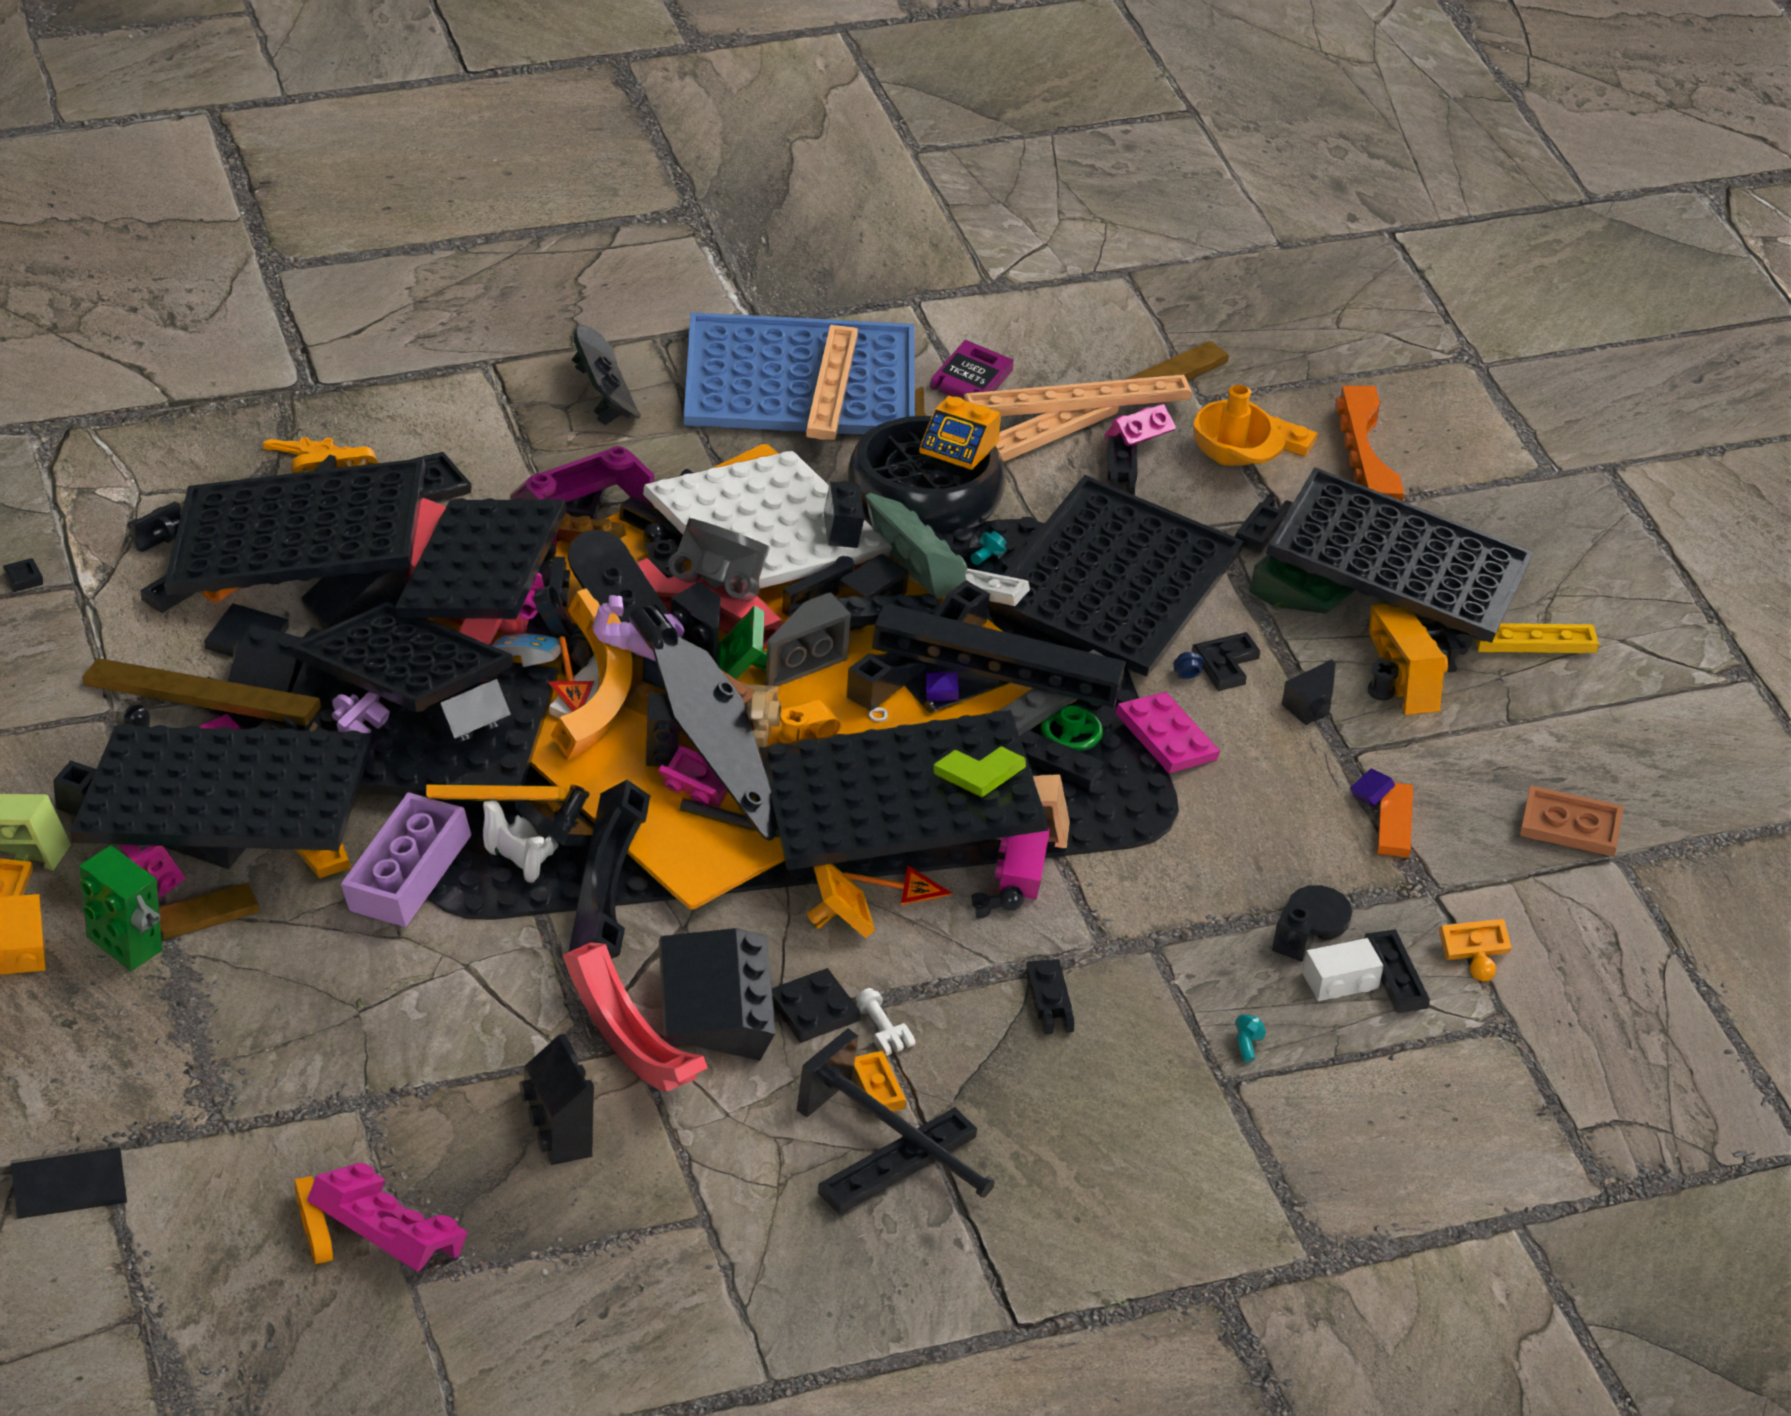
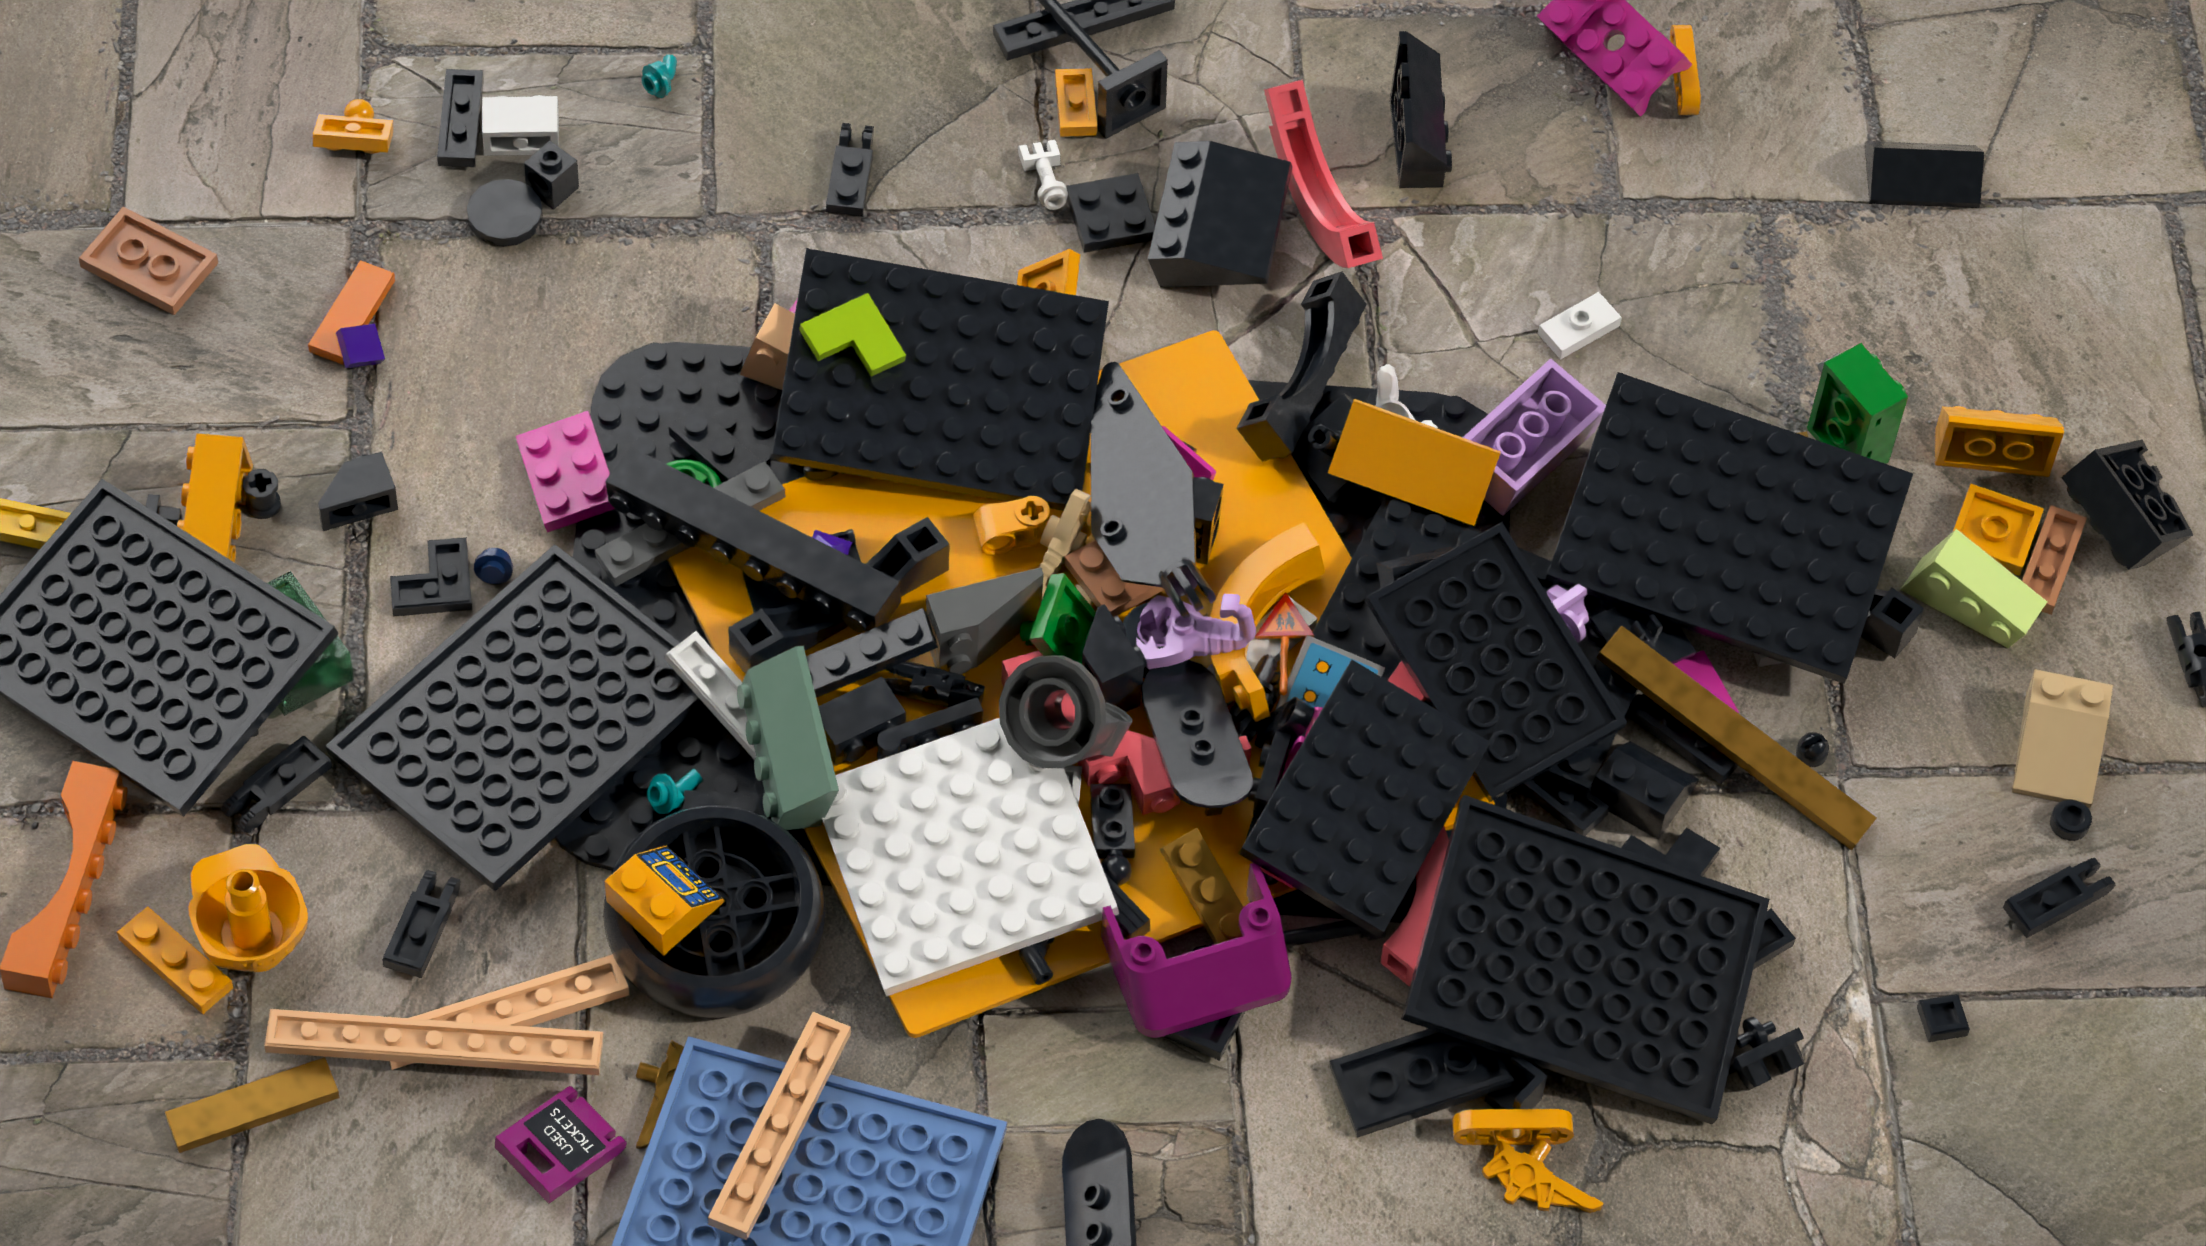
camera: 165 degrees left, 15 degrees up
black brick [824,481,864,548] -> none
bracket [1105,404,1176,446] -> none
none -> white plate [1538,292,1622,360]

